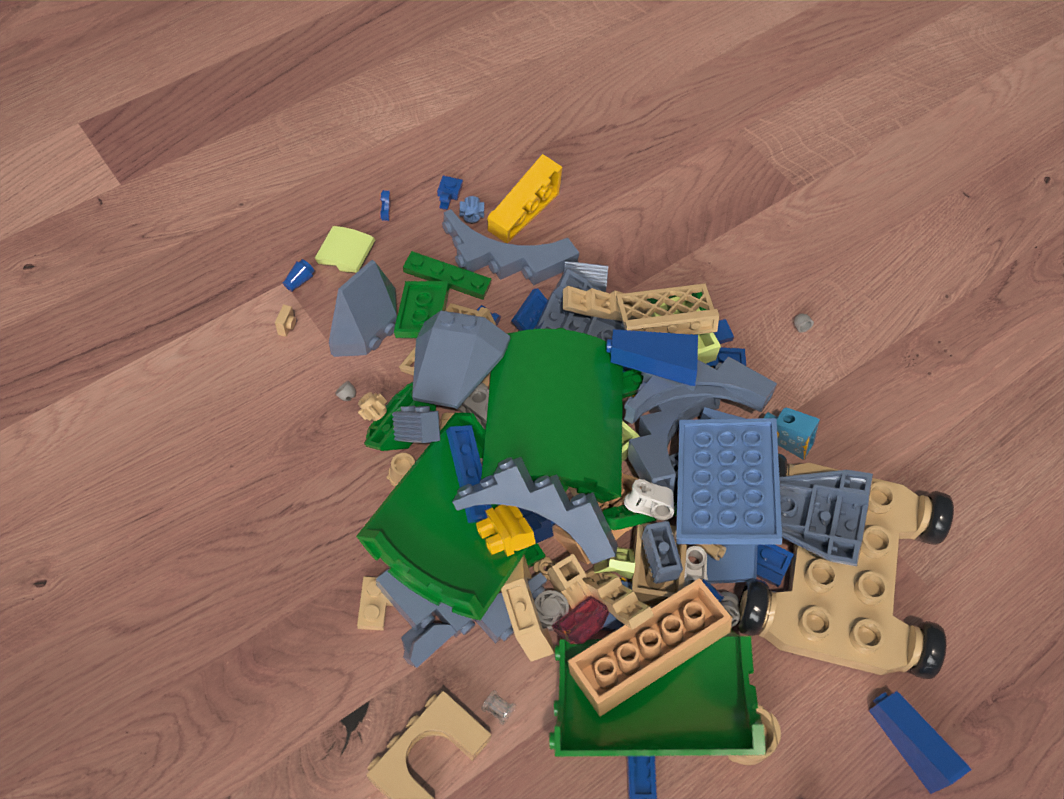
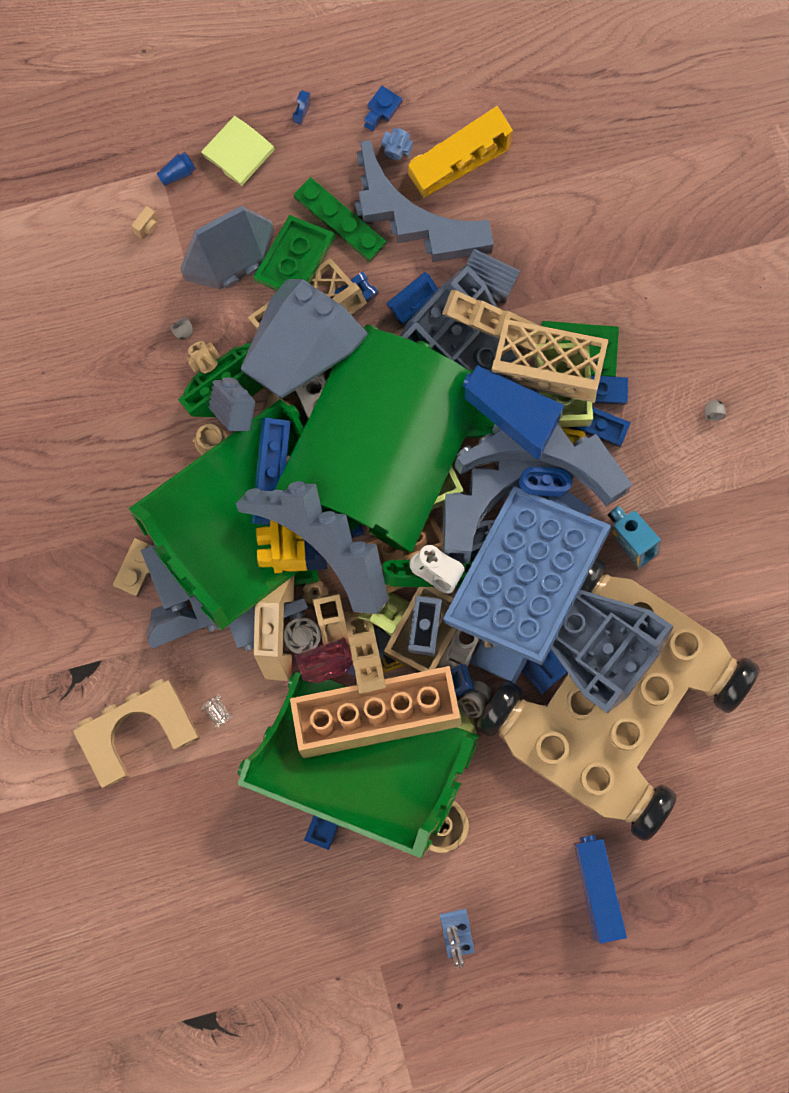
camera: 25 degrees right, 20 degrees up
none -> blue plate [519,467,572,497]

